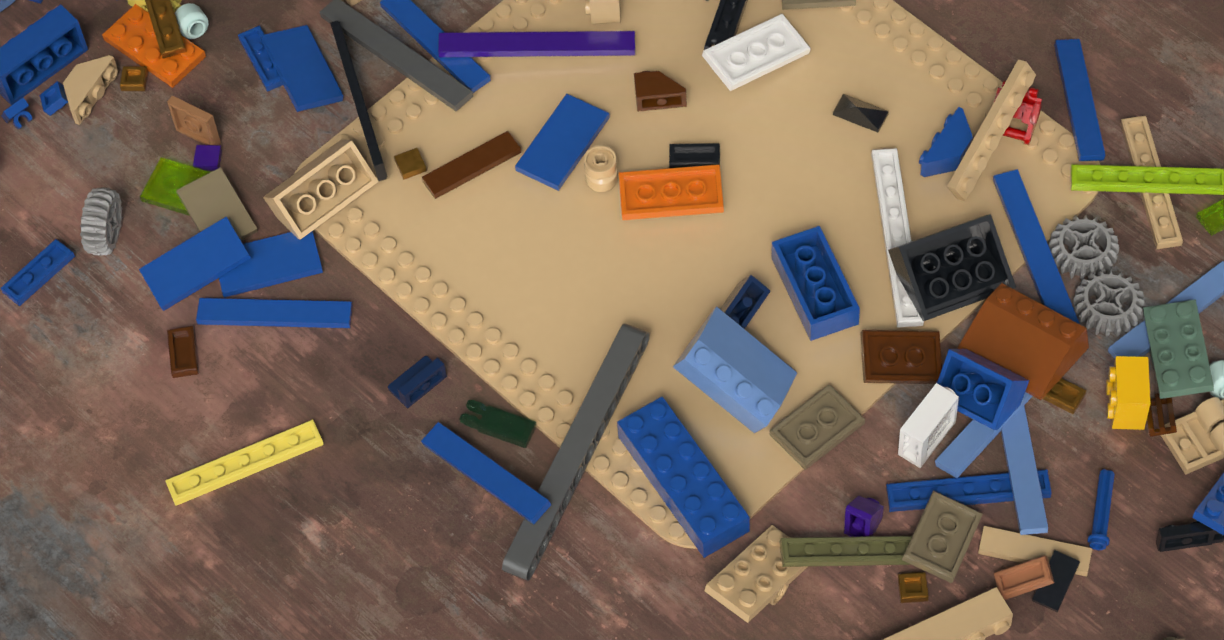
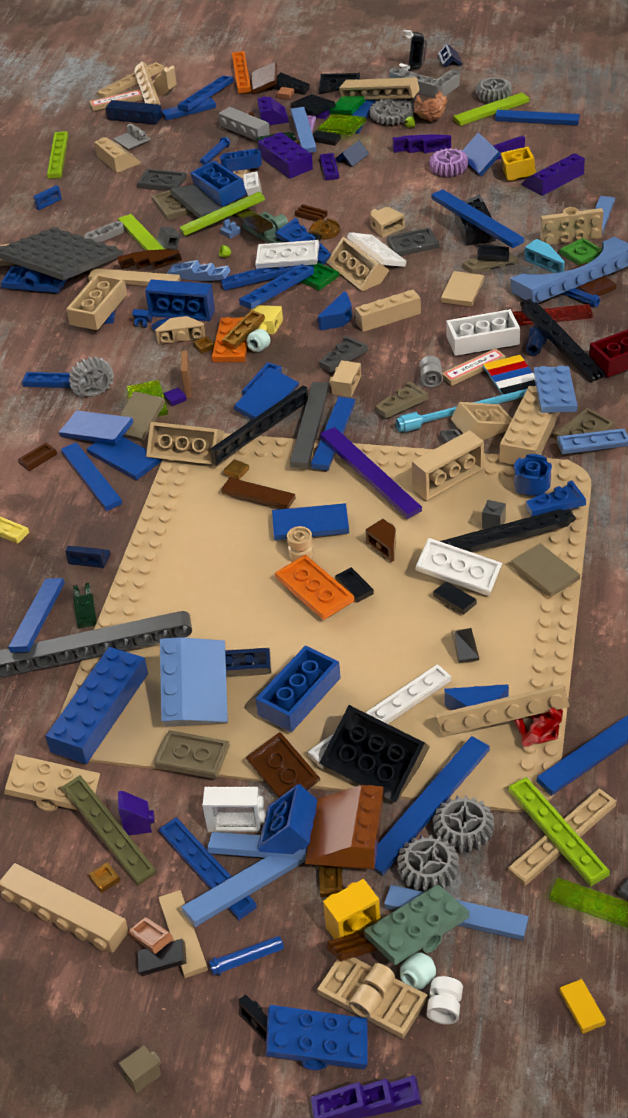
camera: 55 degrees right, 15 degrees down
dark tan tile [902,491,983,583] -> none
none -> black tile [433,581,477,615]

